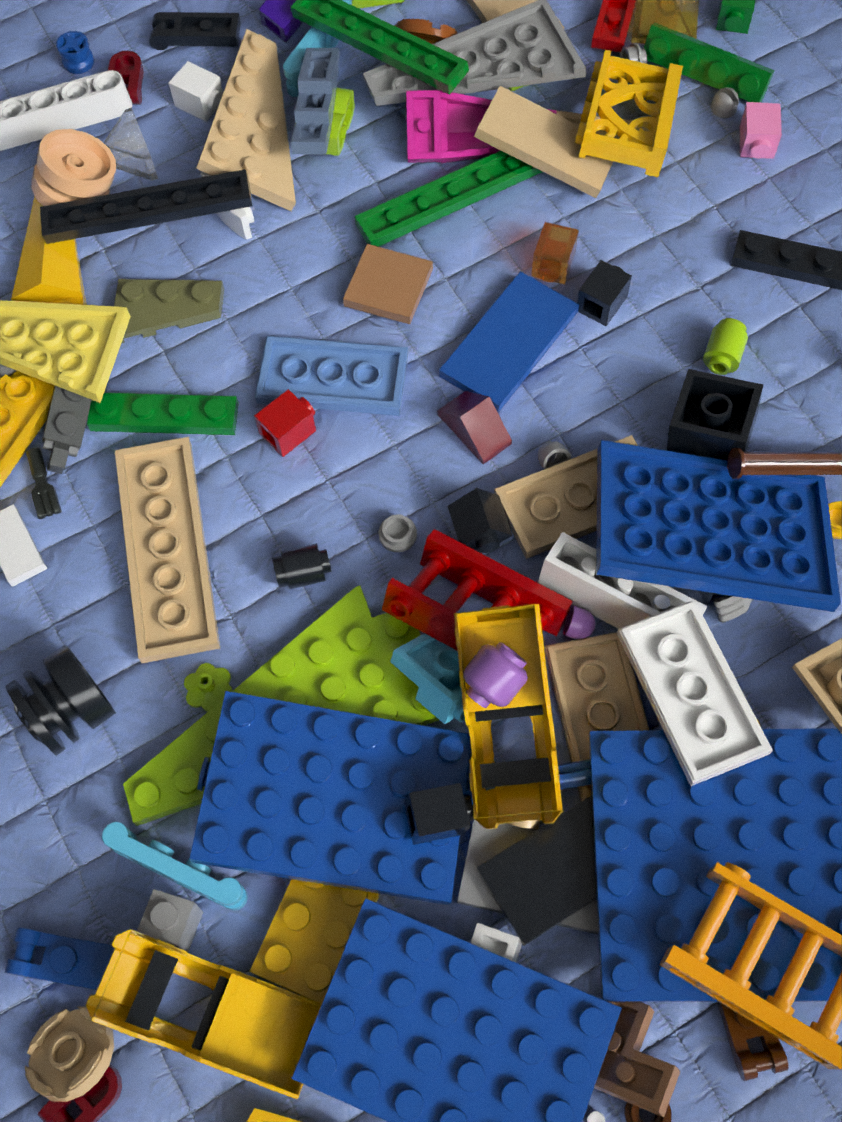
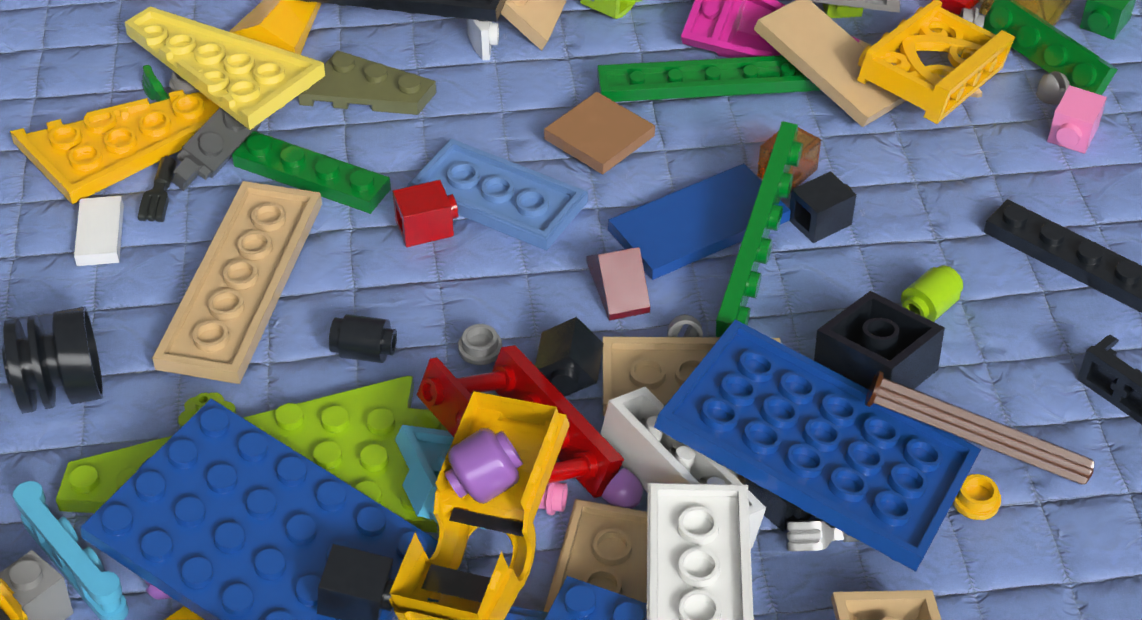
camera: 20 degrees right, 20 degrees down
none -> green plate [716,121,803,337]

